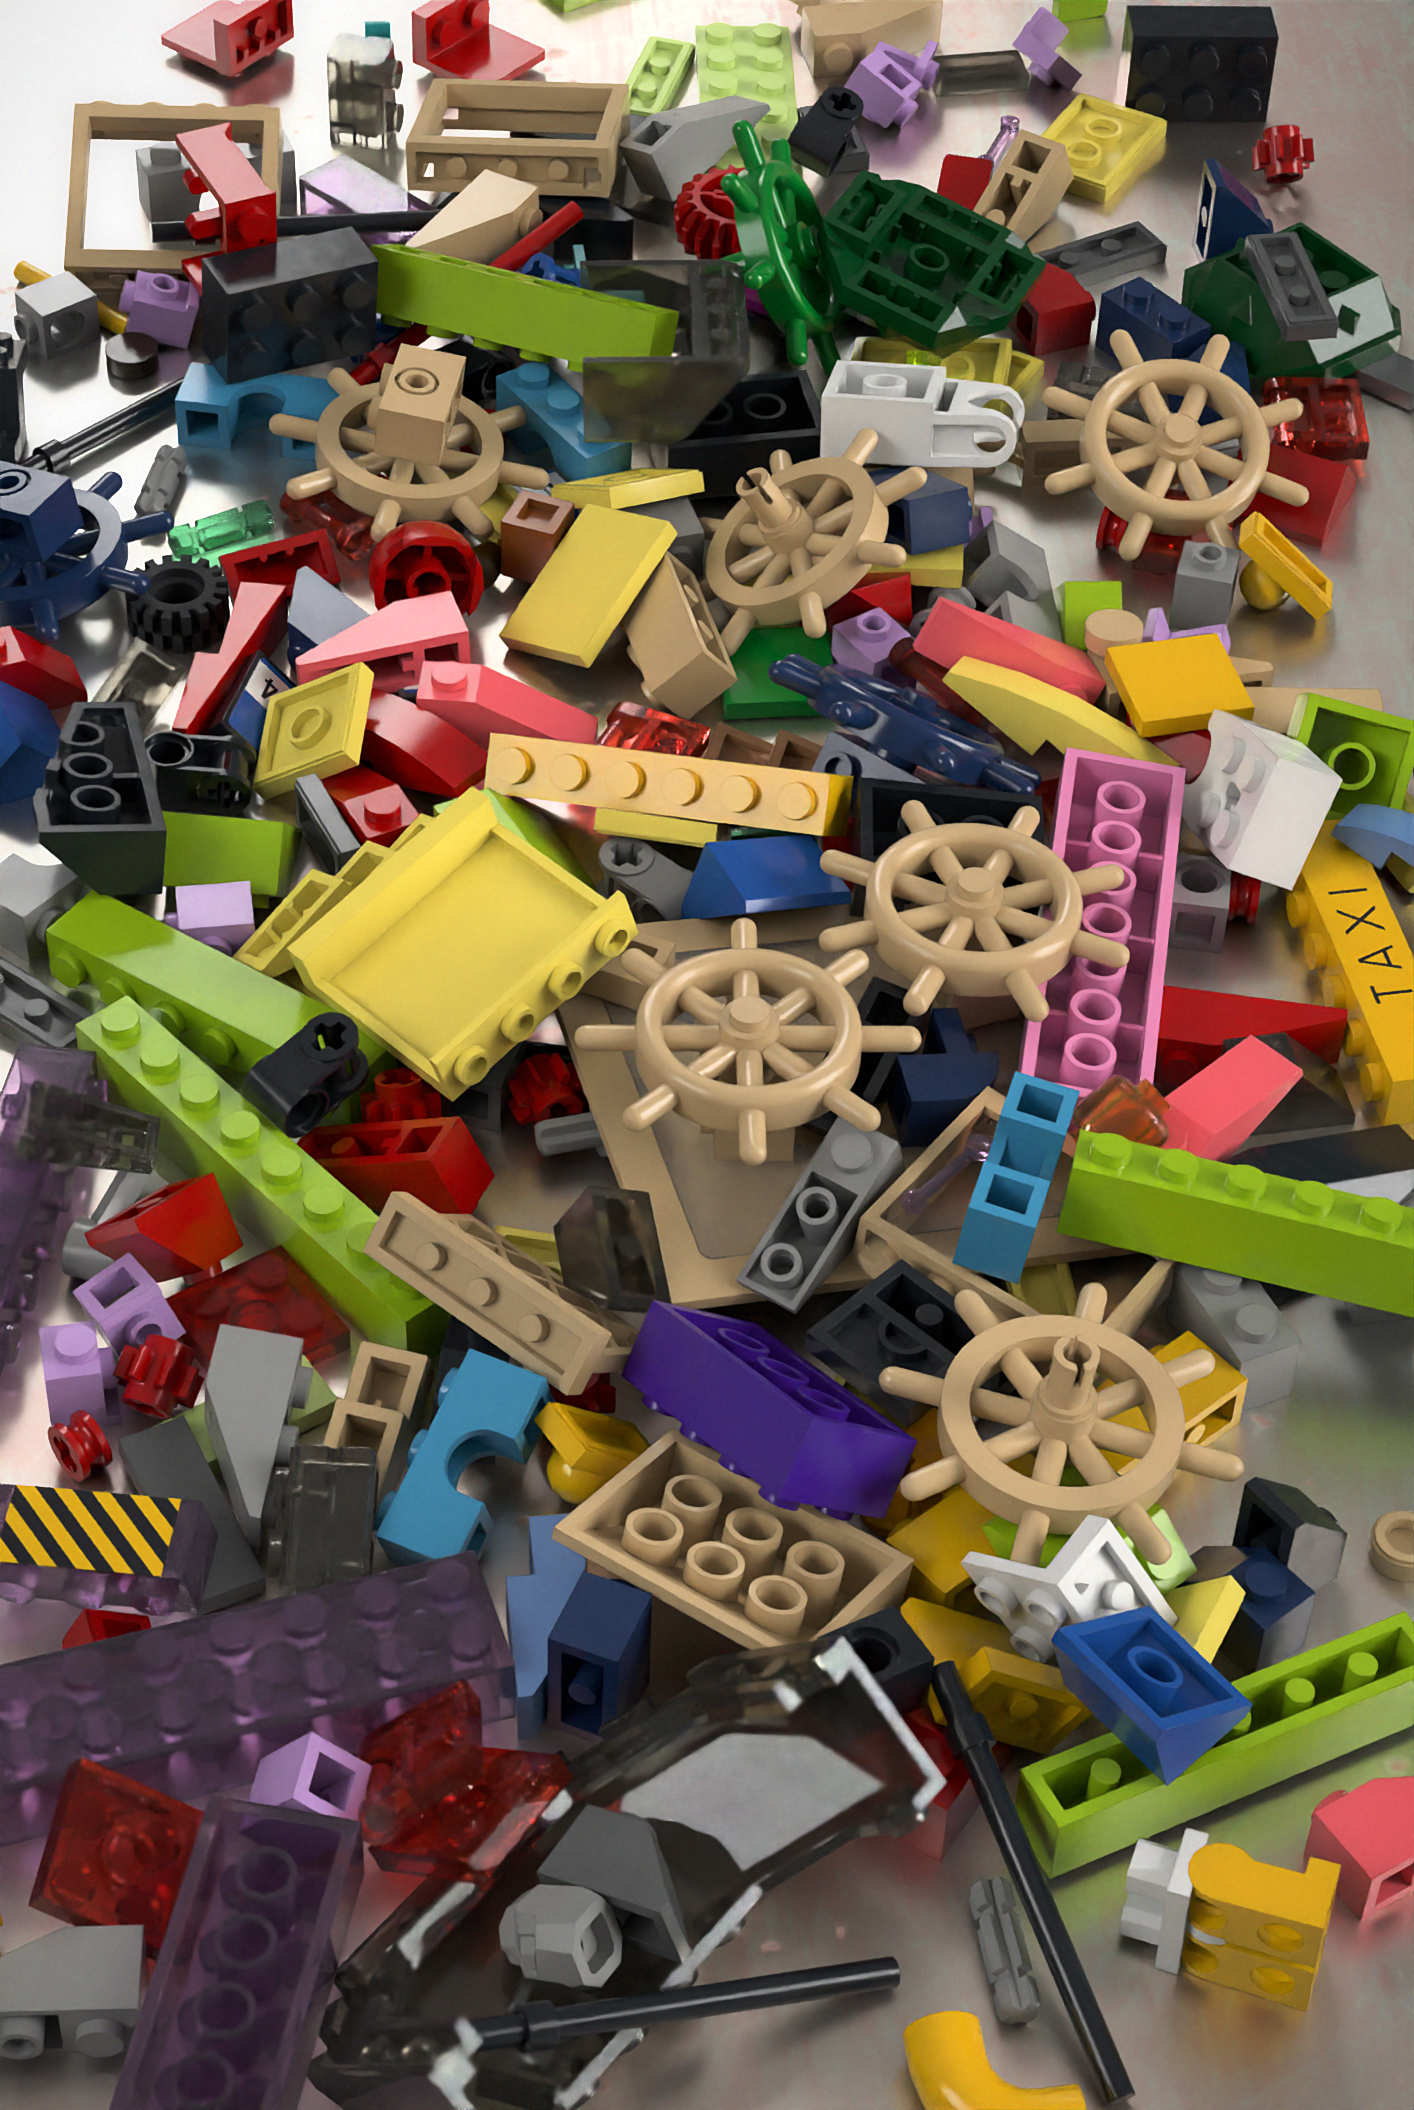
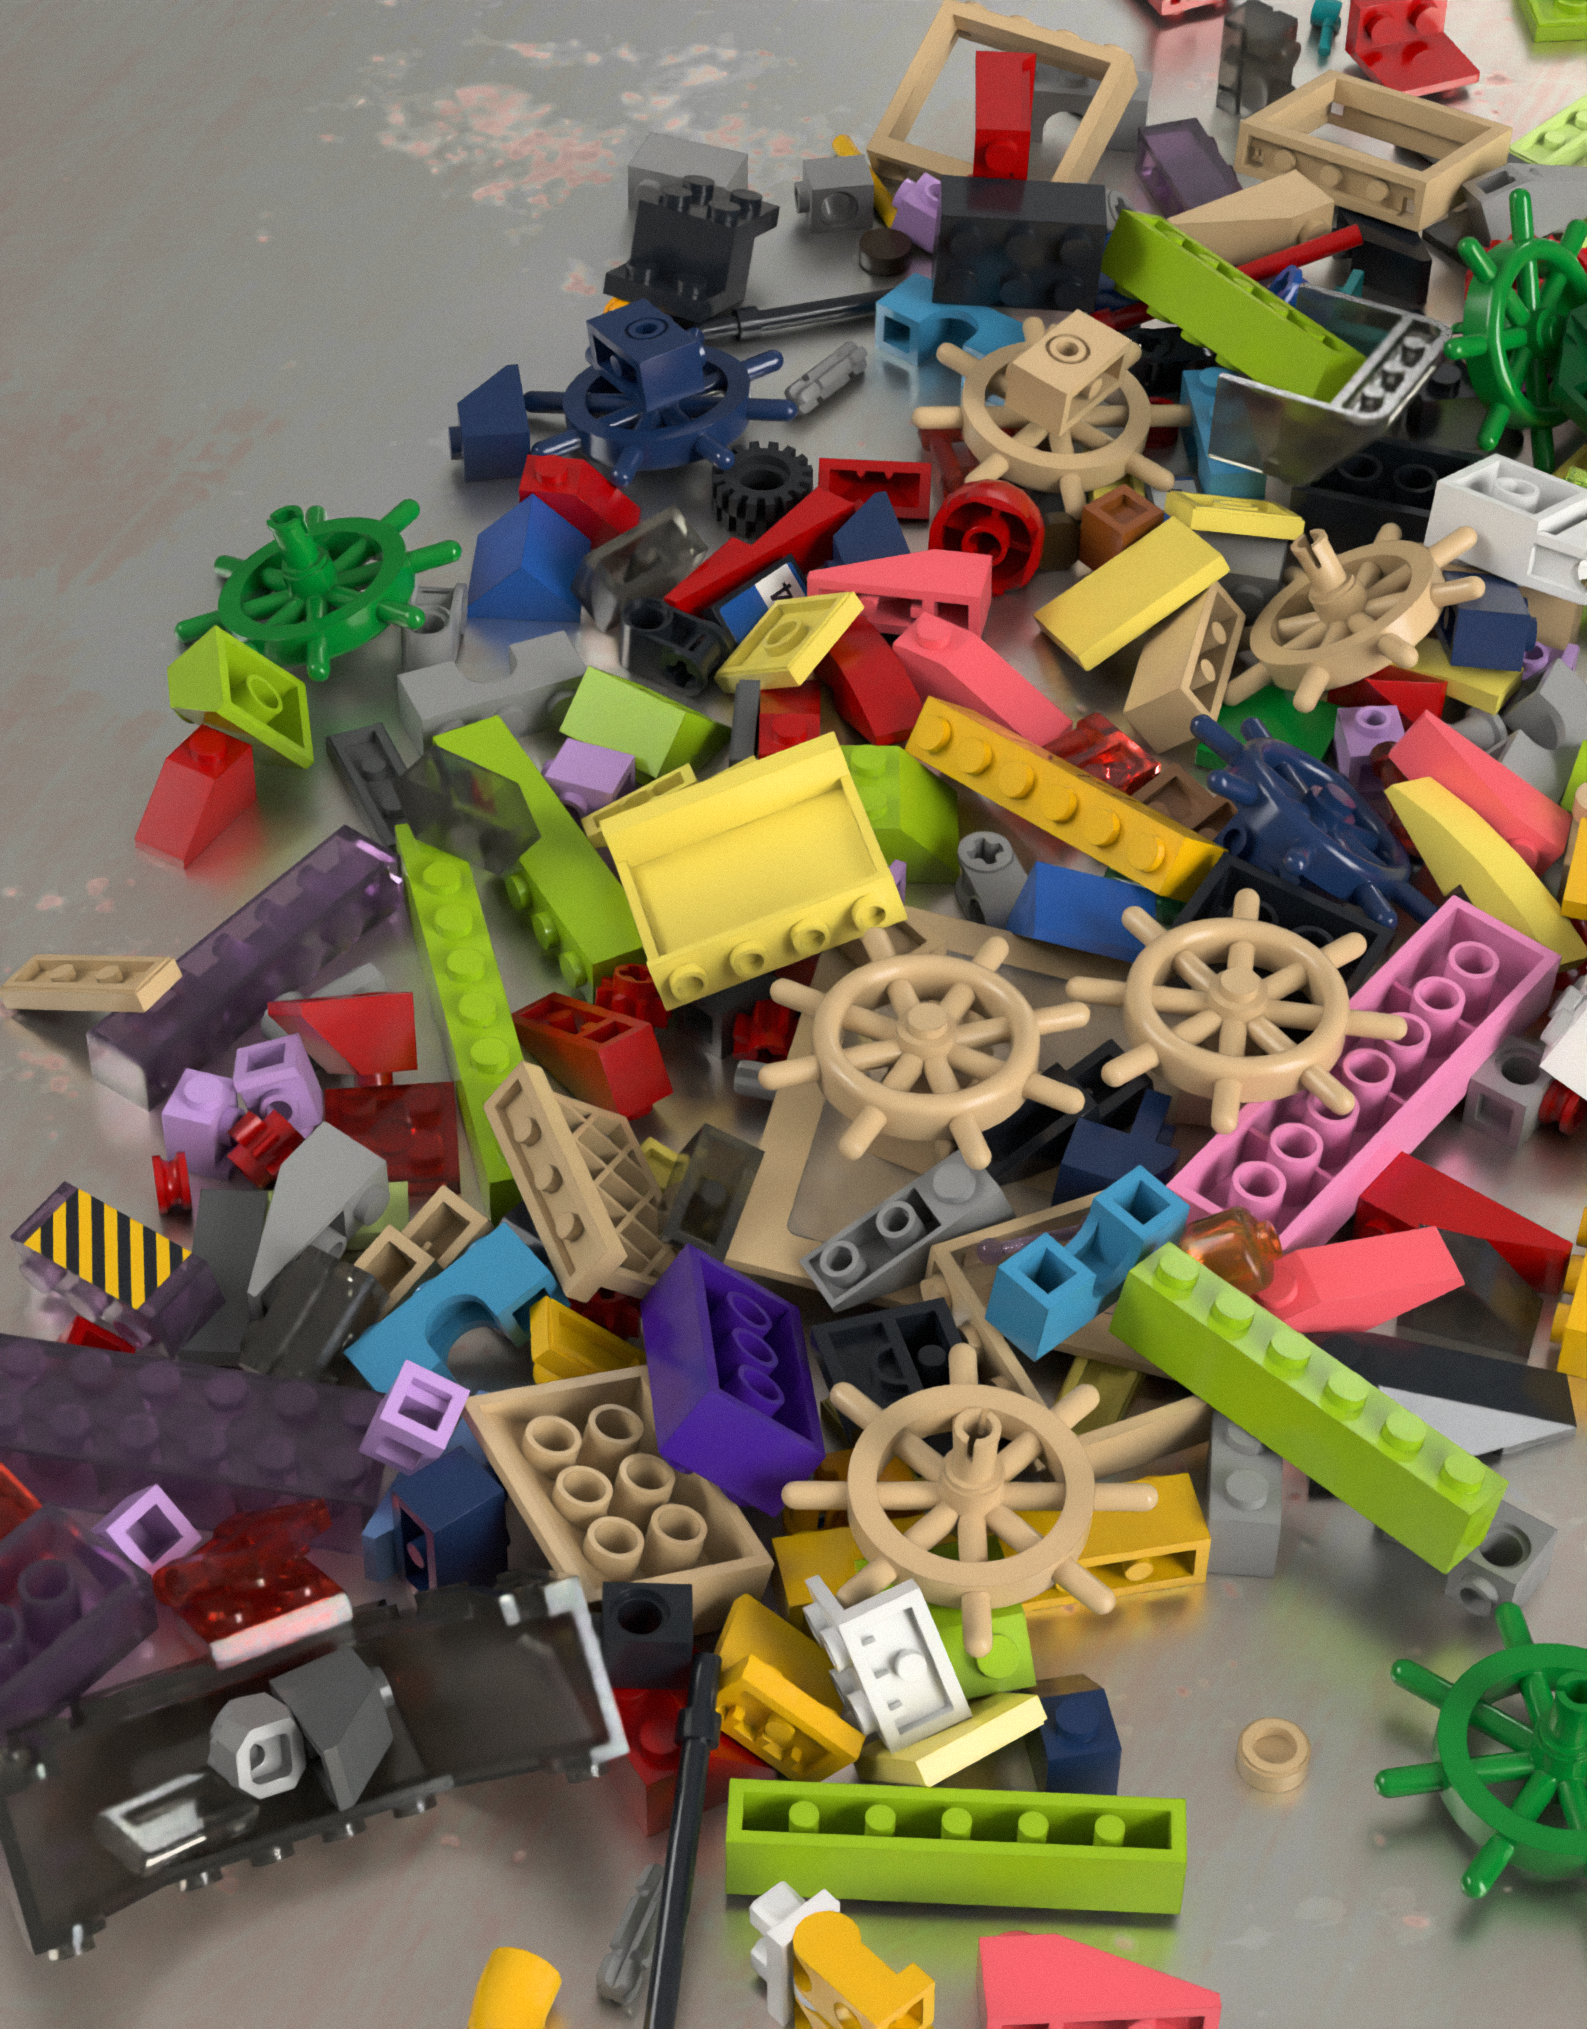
camera: 30 degrees right, 0 degrees up
clear smoke slope [11,1079,161,1174] -> none
black wedge [32,702,167,898] -> none
black bar [150,209,442,246] -> none
clear green axle [167,500,274,559] -> none
black piece [242,1012,370,1138] -> none
black bar [453,1956,900,2055] -> none
light yellow tile [594,807,730,847] -> none
blue slope [1051,1606,1253,1786] -> none
black slope [1232,1477,1347,1592] -> none
none -> lavender brick [358,1359,471,1476]
none -> clear smoke brick [392,744,541,875]

